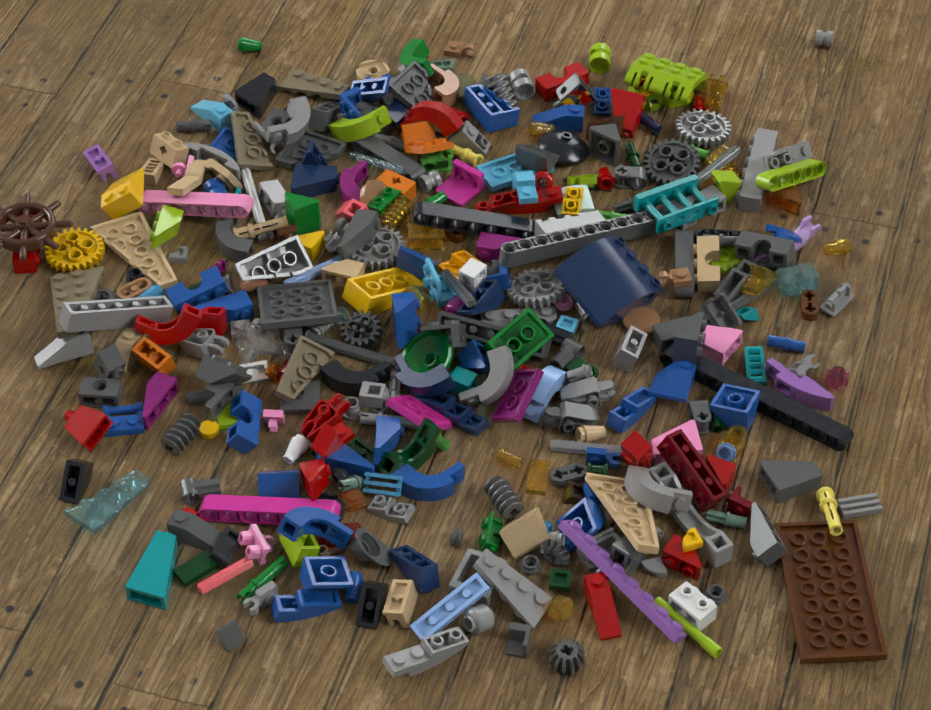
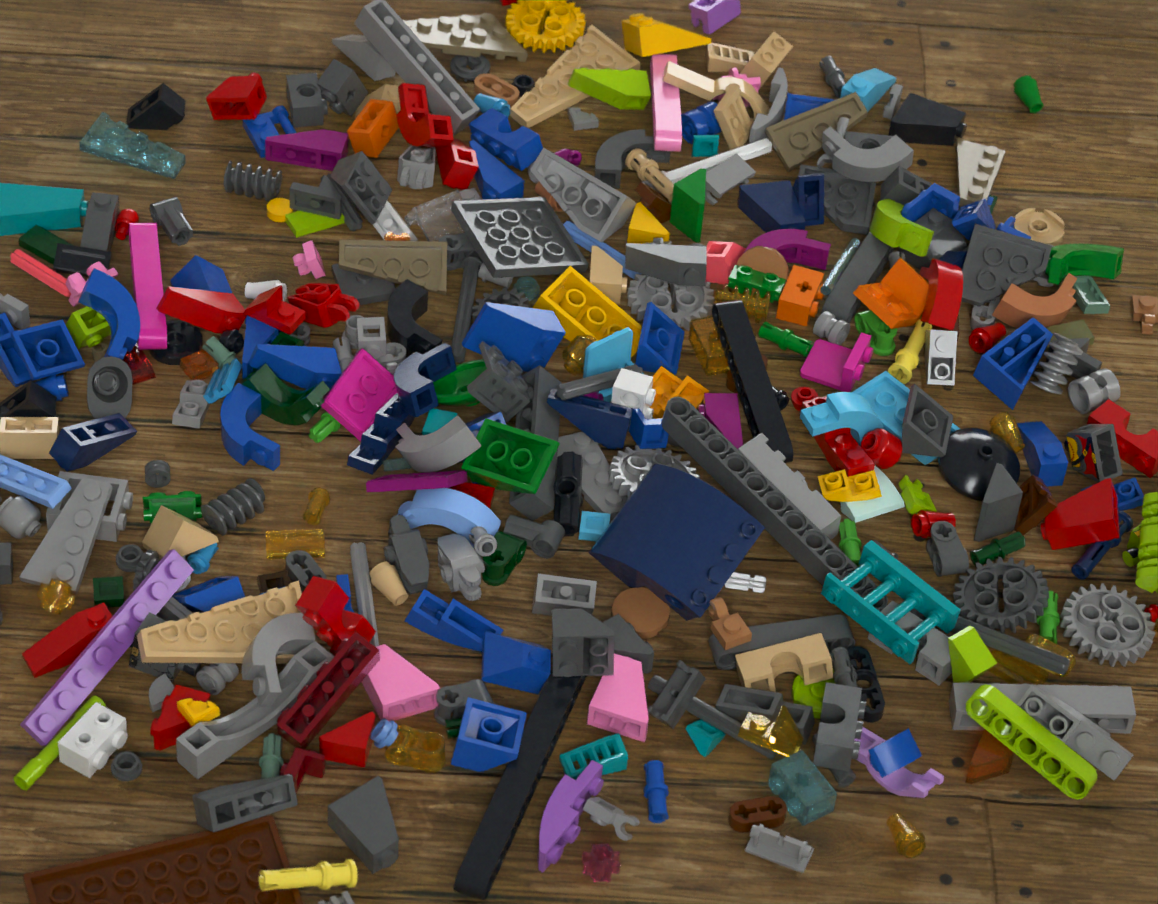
camera: 70 degrees right, 0 degrees up
blue arch [226,390,262,454] -> none
green pin [236,556,289,604] -> none

